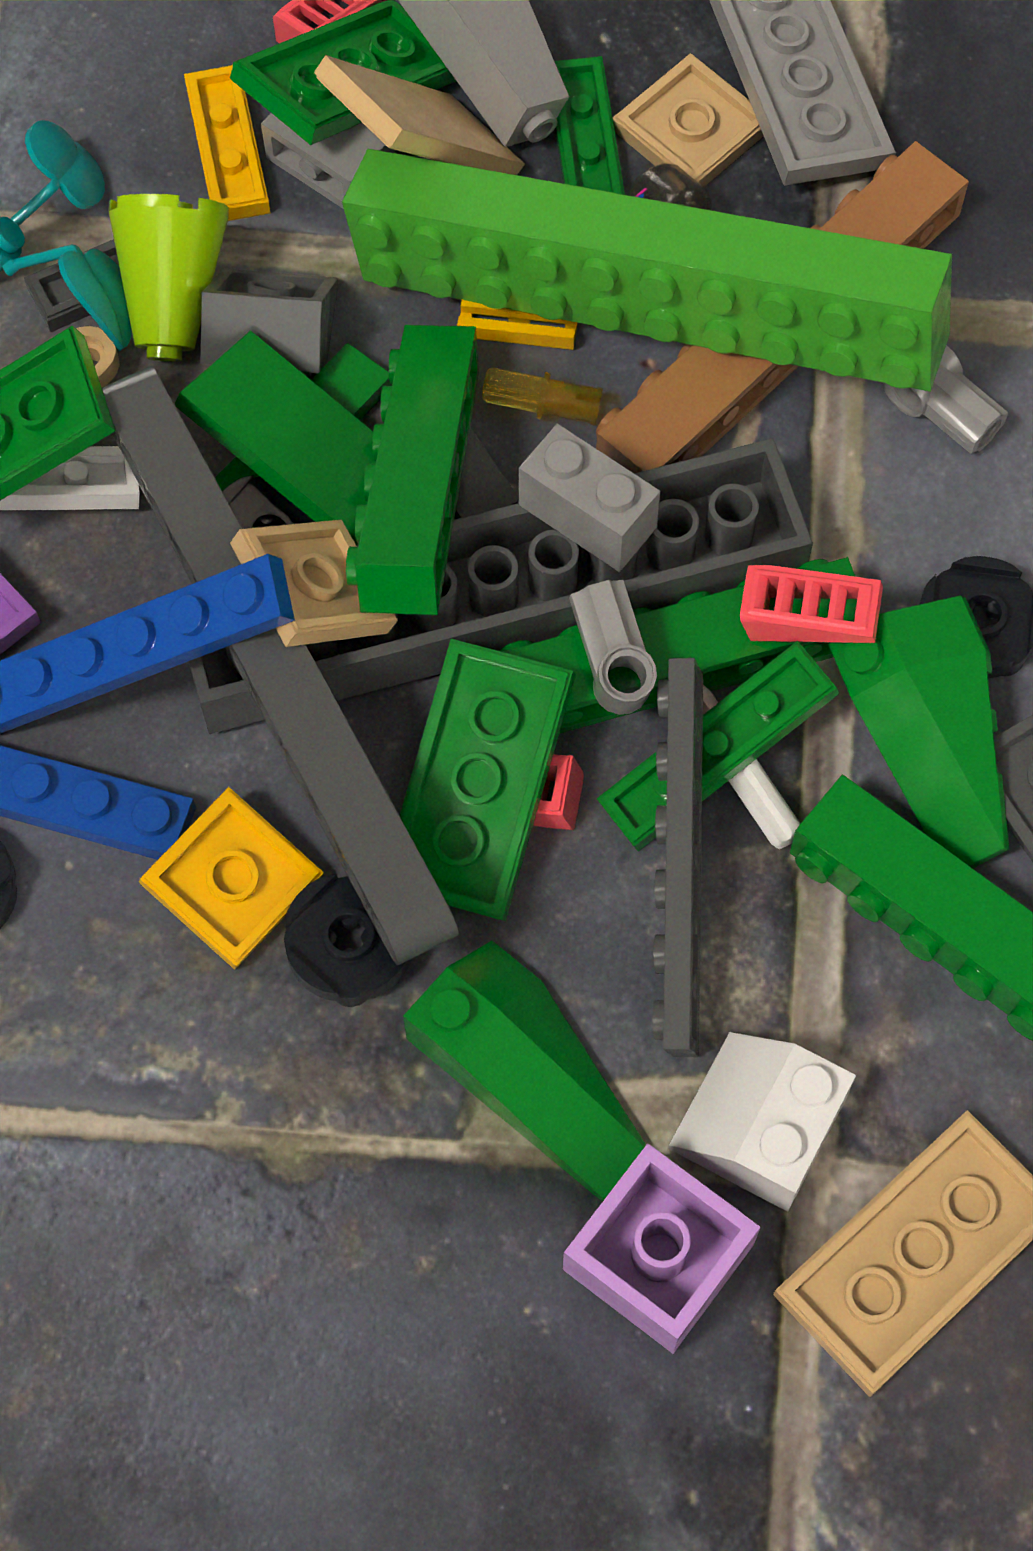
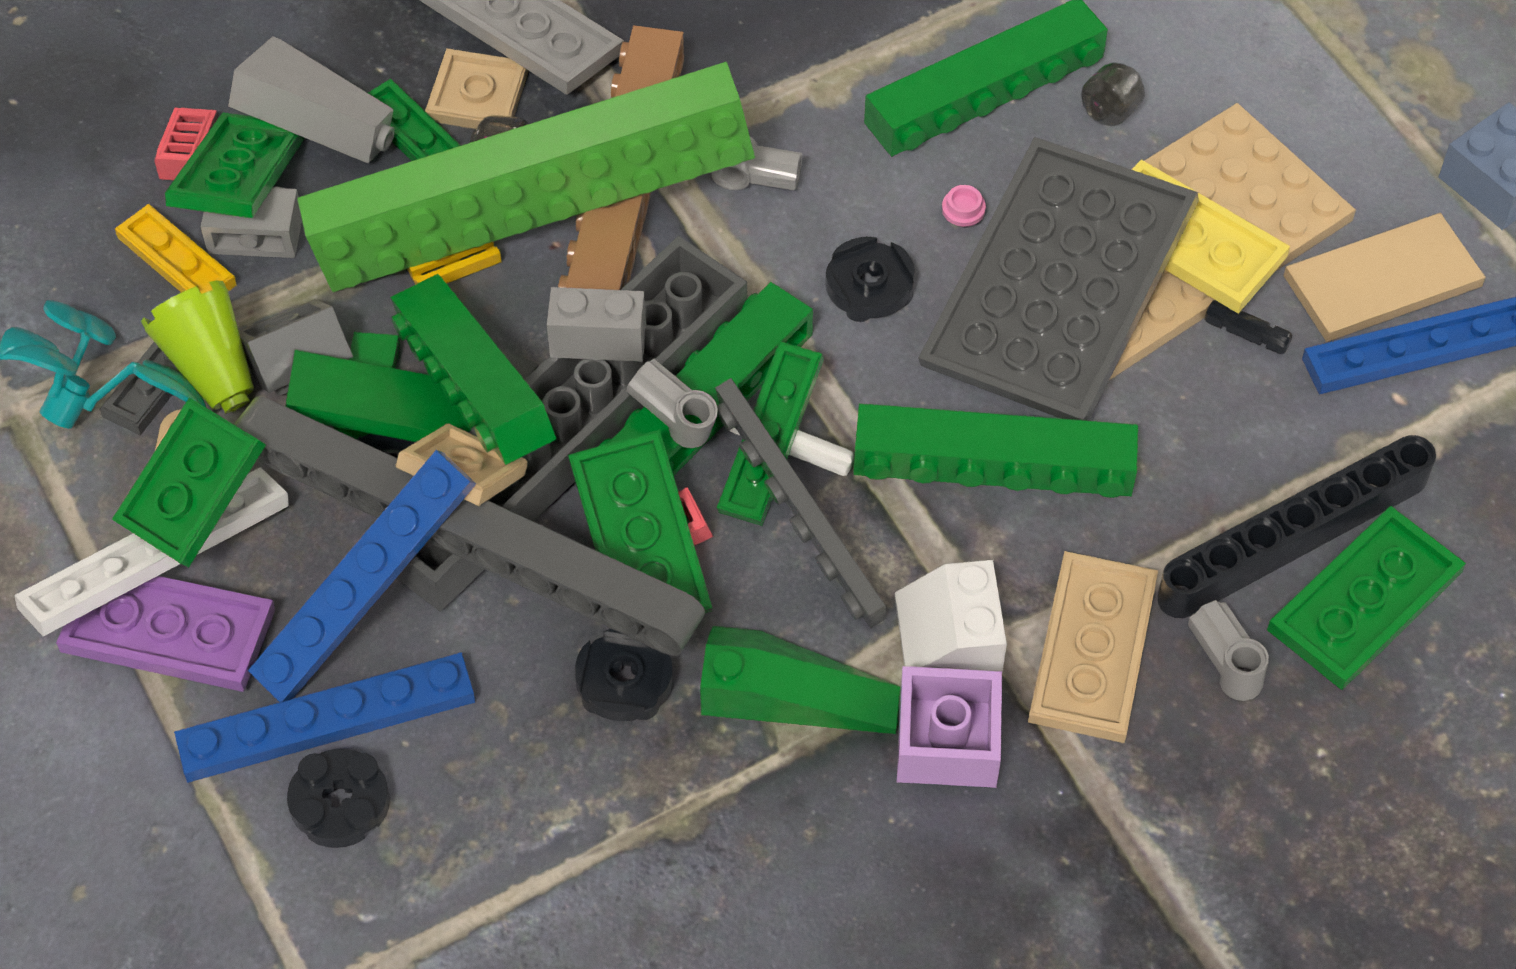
camera: 35 degrees left, 10 degrees down
yellow tile [139,787,324,970] -> none
tan tile [314,55,525,175] -> none
clear yellow axle [482,367,603,426] -> none
coral slope [740,565,883,643] -> none
green wedge [828,595,1009,869] -> none

